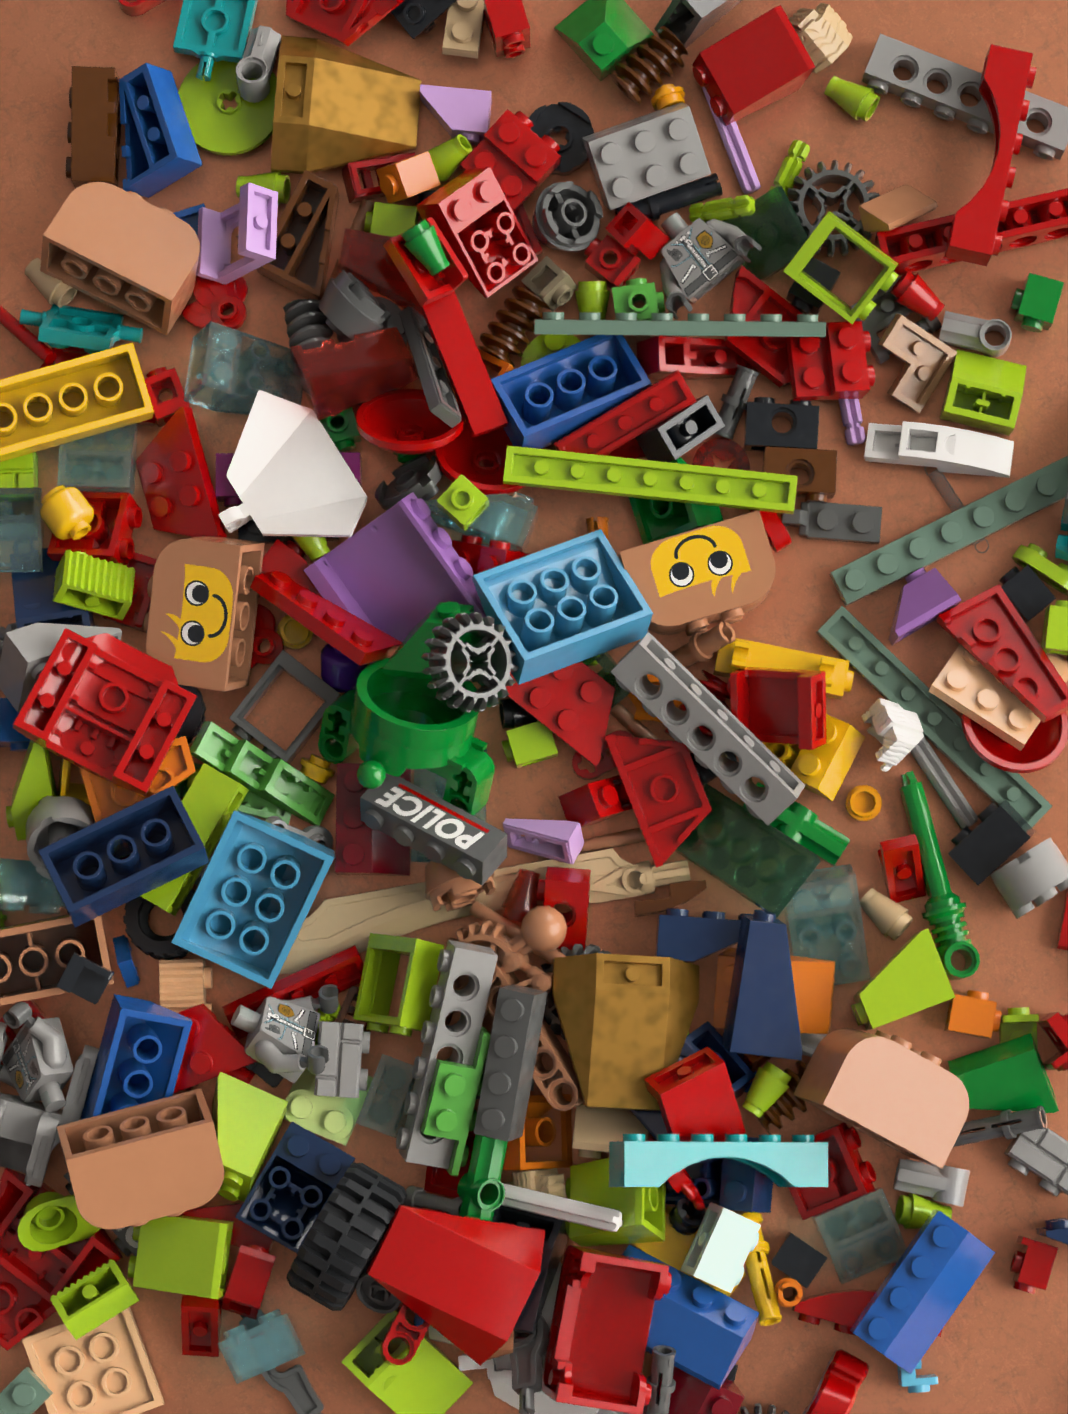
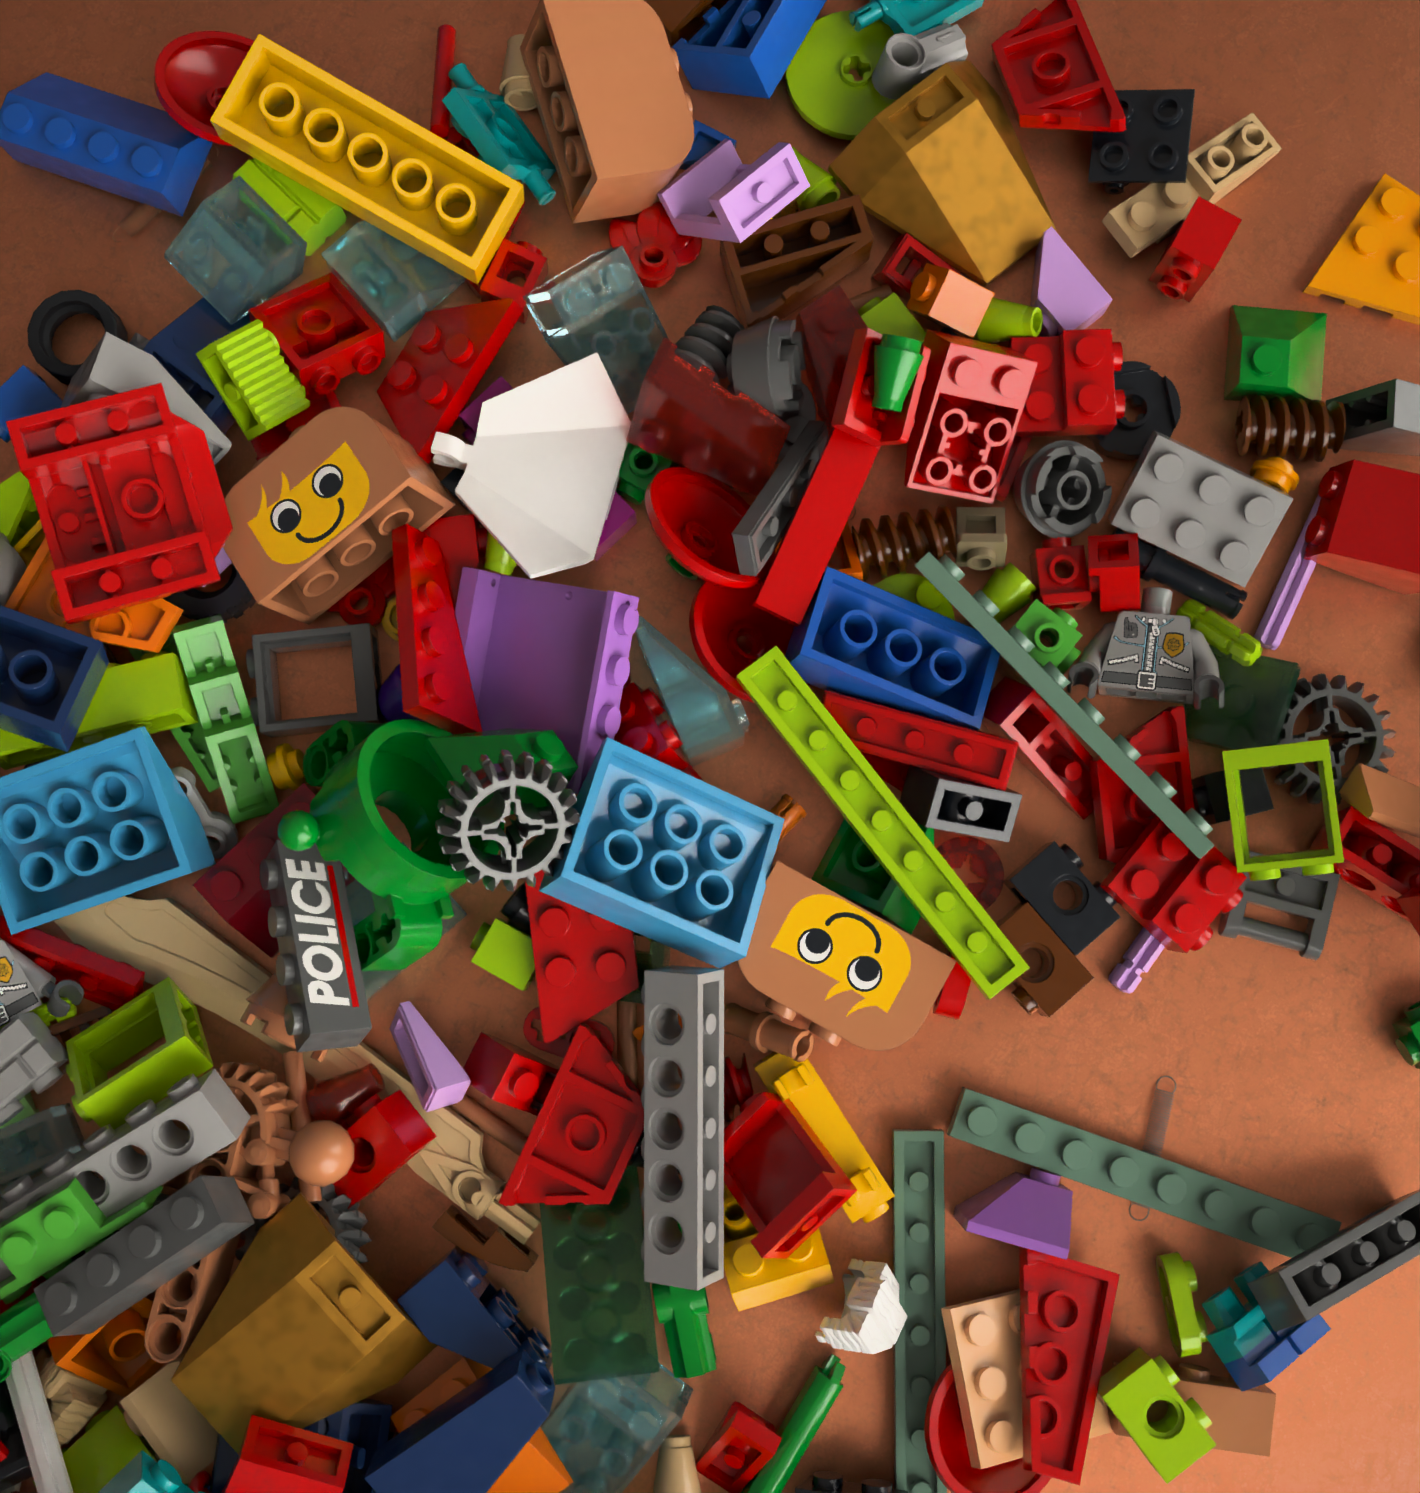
camera: 45 degrees right, 0 degrees up
yellow head [40,485,94,540] -> none
dark grey plate [375,455,443,511] -> none
lime brick [436,474,489,532] -> none
dark grey pin [716,364,759,440] -> none
lime axle [766,140,810,208] -> none
dark grey hinge [781,501,882,544] -> none
light orange plate [845,785,882,821] -> none
white slope [864,421,1014,478] -> none
medium nougat plate [878,313,957,413] -> none
red cone [890,270,945,321] -> none
light grey axle [910,736,978,829] -> none
light grey piece [939,311,1012,357] -> none
lime slope [940,349,1027,436] -> none
black brick [999,565,1056,623] -> none

